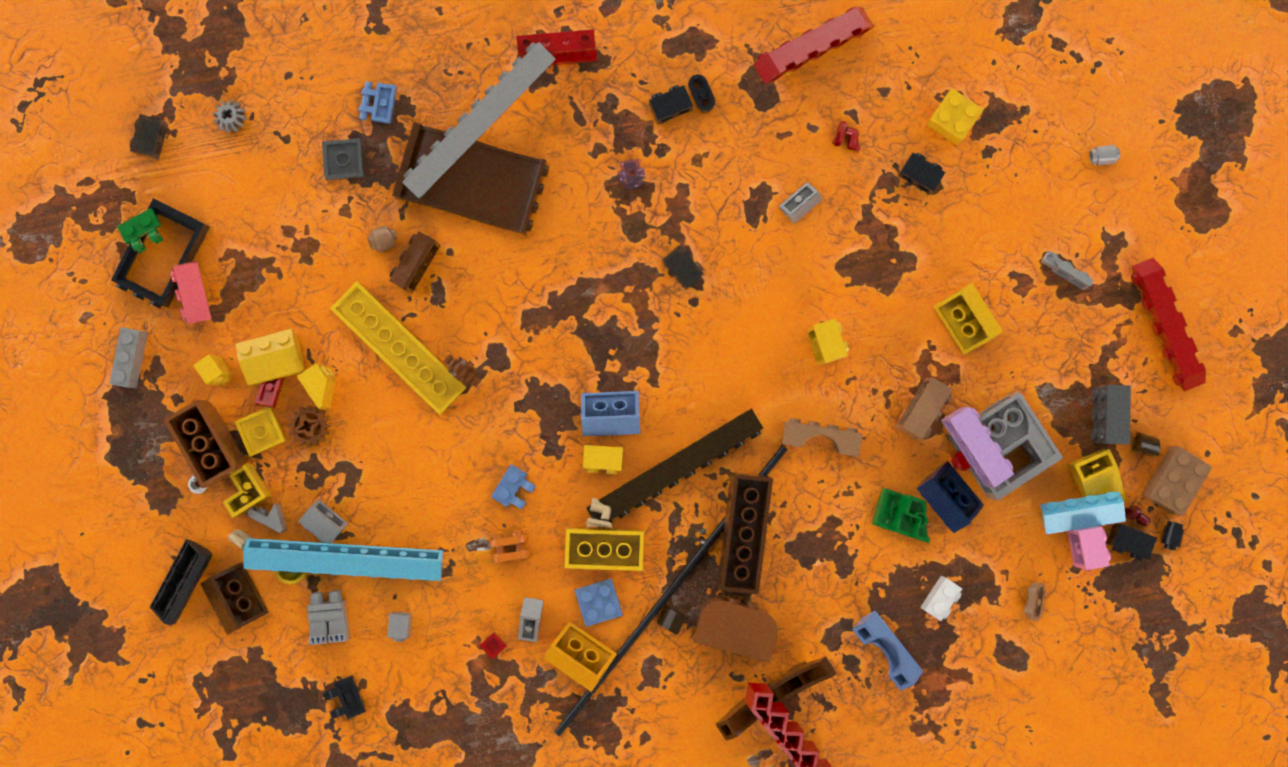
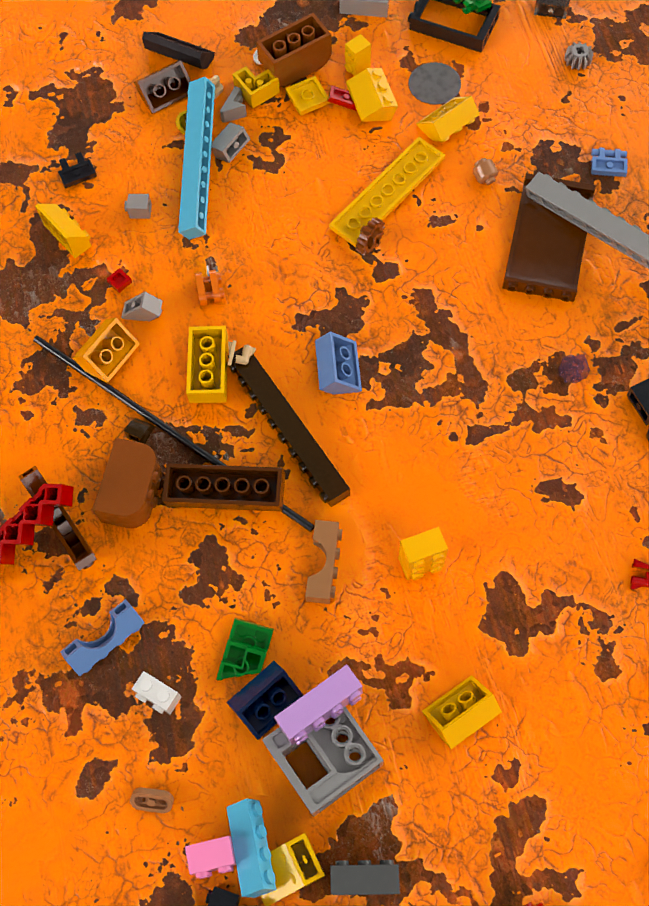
camera: 90 degrees right, 20 degrees down
coral brick [170,261,211,324] -> none
dark orange gear [287,405,331,447] -> none
yellow slope [297,363,336,409] -> none
light grey hips [307,590,351,645] -> none
dark grey plate [322,138,364,181] -> none
reddish brown slope [389,231,441,294] -> none
medium blue plate [491,464,536,509] -> none
medium blue plate [575,578,623,627] -> none
yellow brick [583,445,623,474] -> none
clear smoke brick [662,245,704,291] -> none
light grey slope [779,182,822,223] -> none
medium nougat brick [895,377,952,440] -> none
black brick [898,153,946,195] -> none
light grey hinge [1041,251,1094,290] -> none
none -> yellow slope [35,204,92,258]
none -> flat silver sticker [408,62,461,104]
none -> yellow slope [416,96,480,143]

